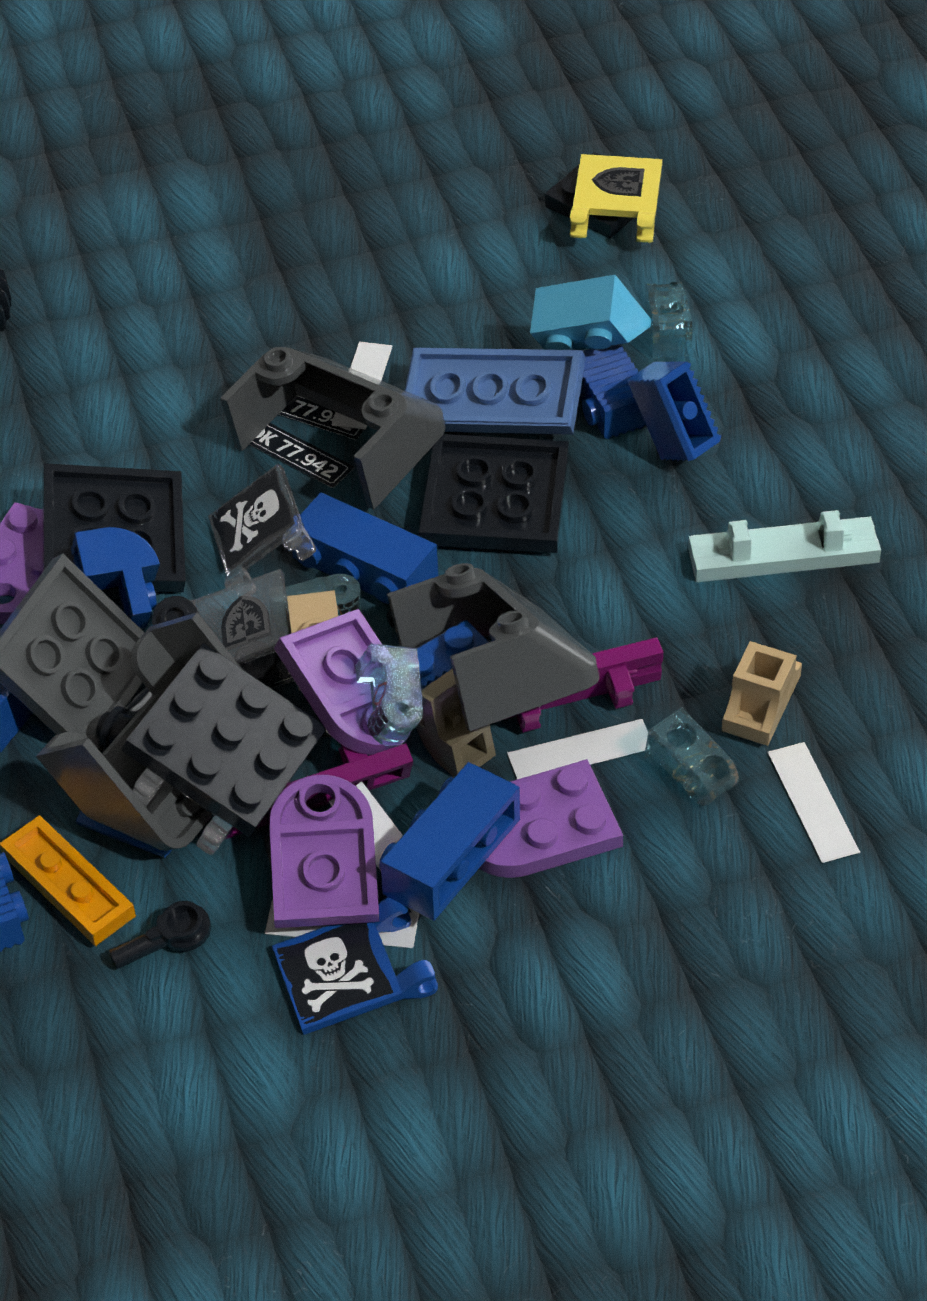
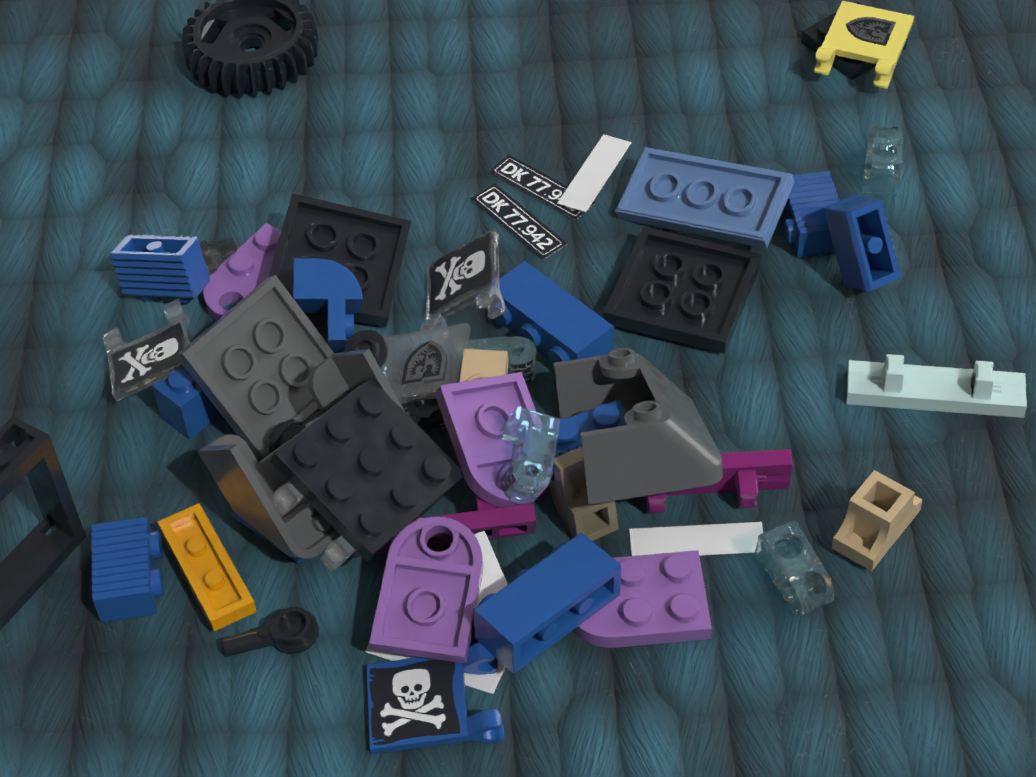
camera: 15 degrees right, 0 degrees up
dark grey windscreen [220,347,446,510] -> none
medium azure slope [530,275,651,350] -> none
white sticker [768,742,860,863] -> none

